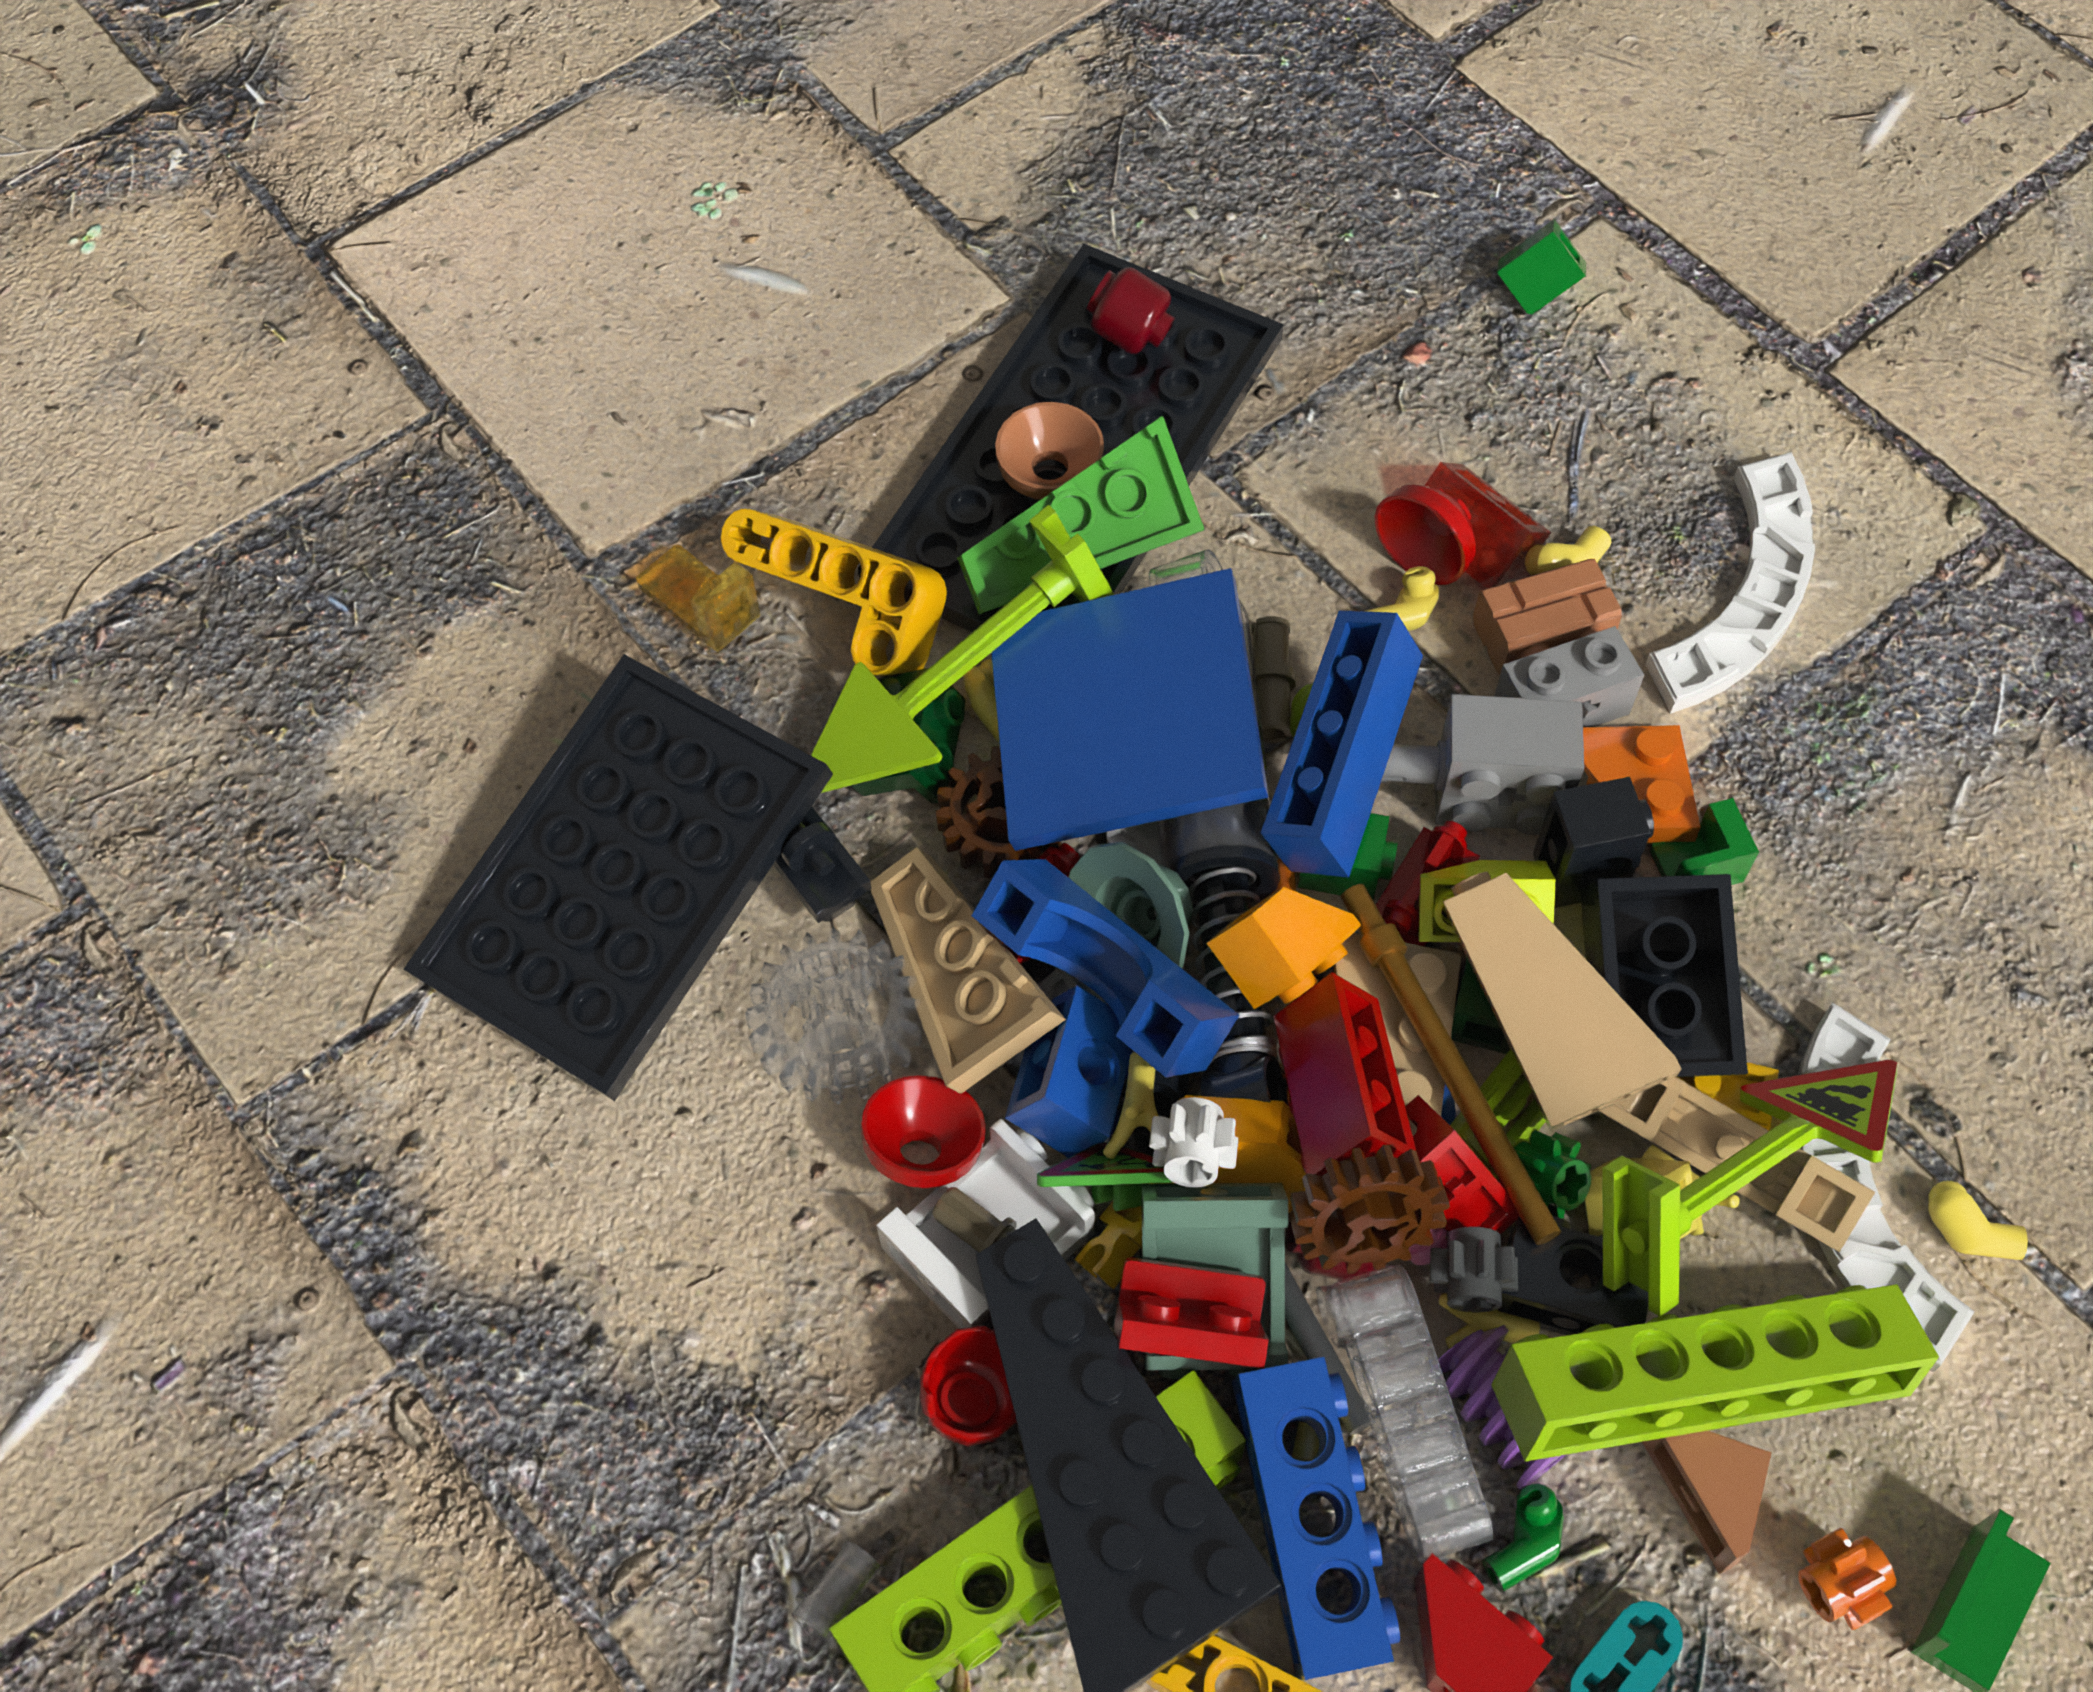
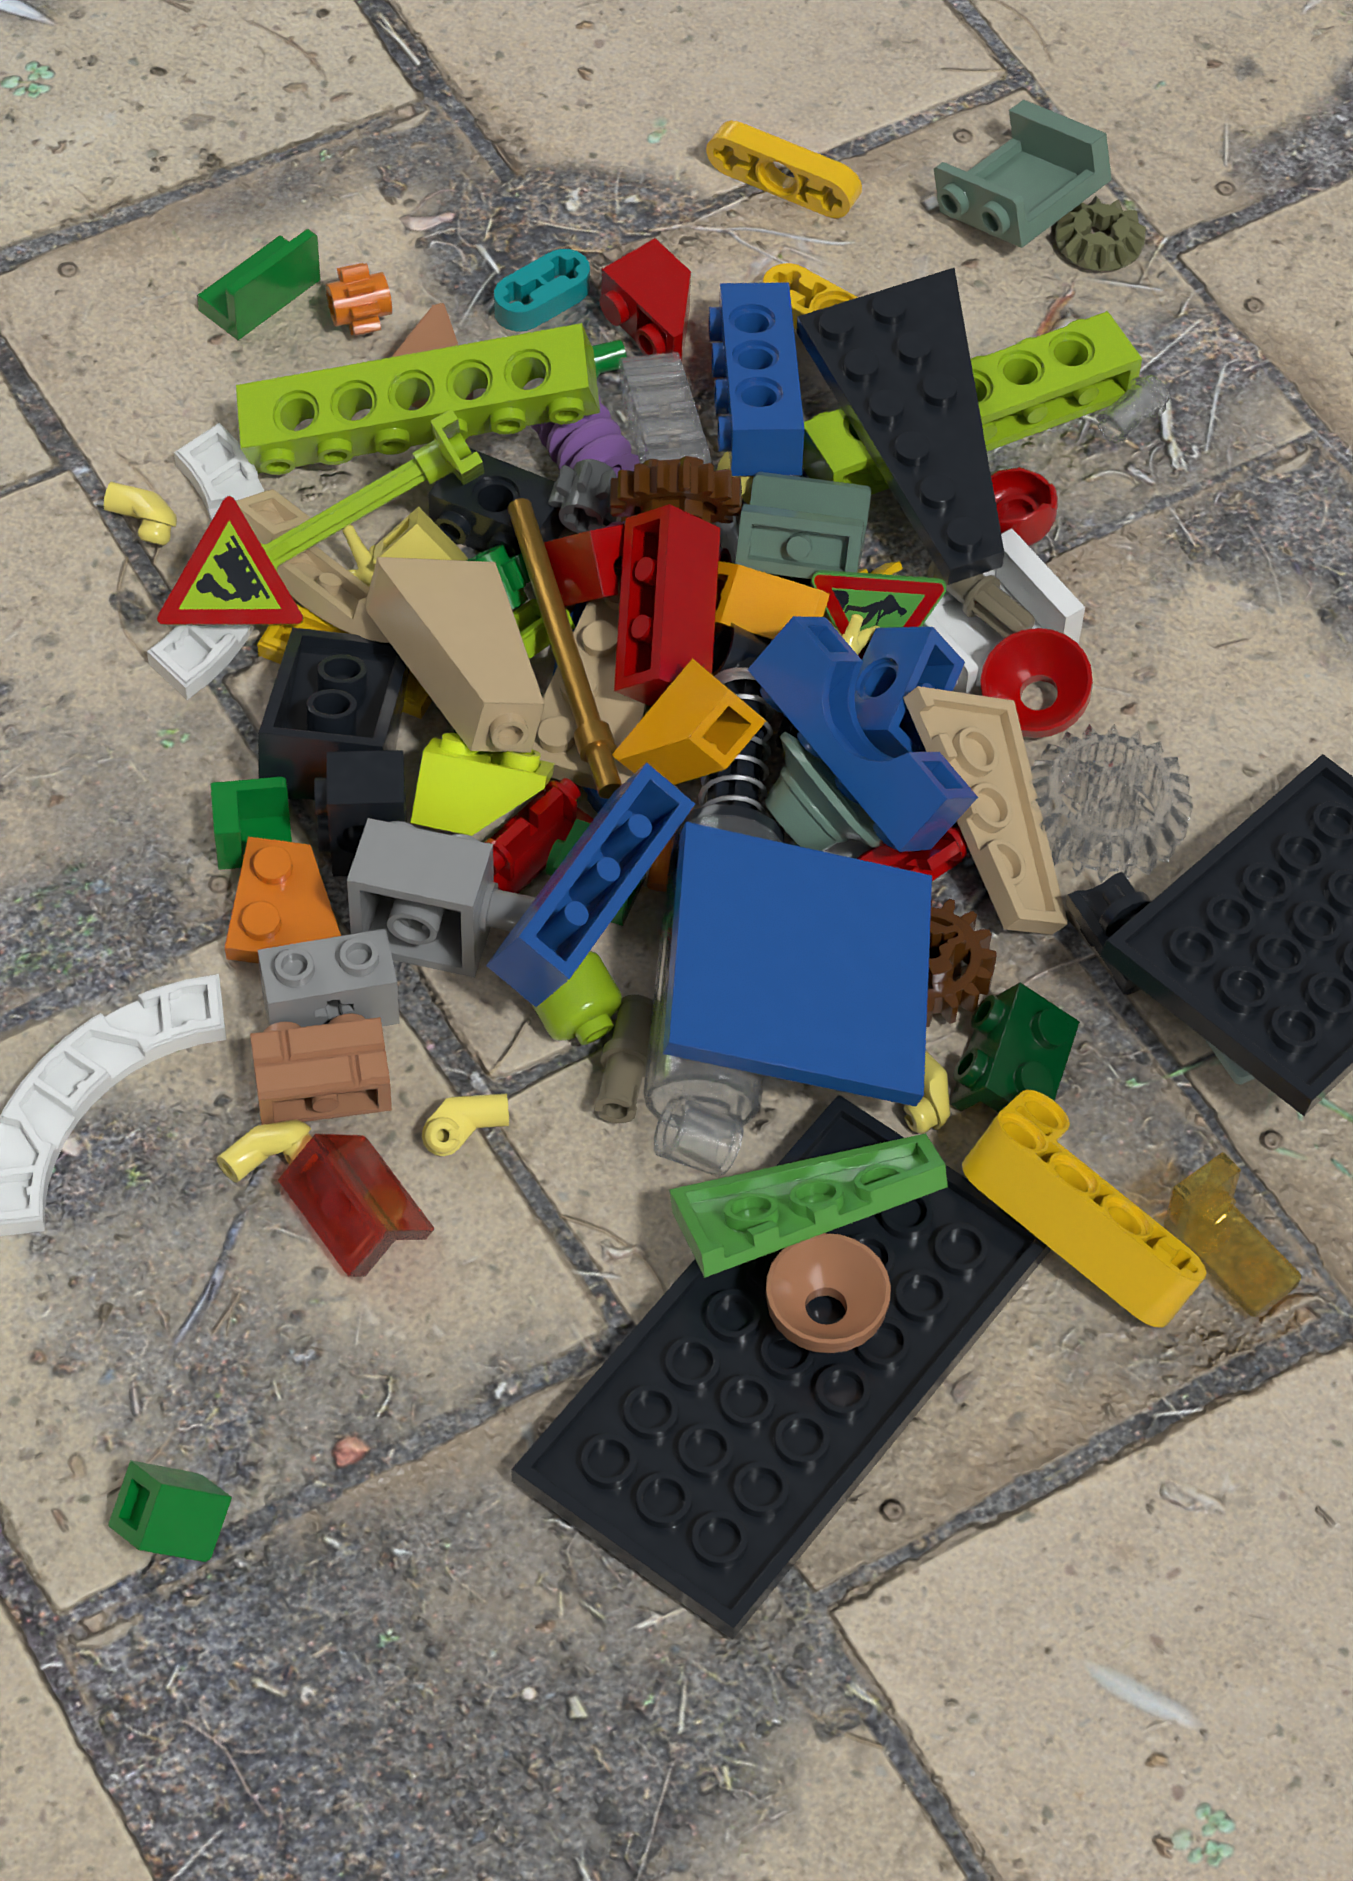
camera: 175 degrees left, 5 degrees down
lime piece [811,505,1114,793] -> none
dark red head [1086,267,1175,354] -> none
red bracket [1114,1257,1269,1368] -> none
white gear [1149,1097,1238,1187] -> none
red piece [1374,484,1476,585] -> none

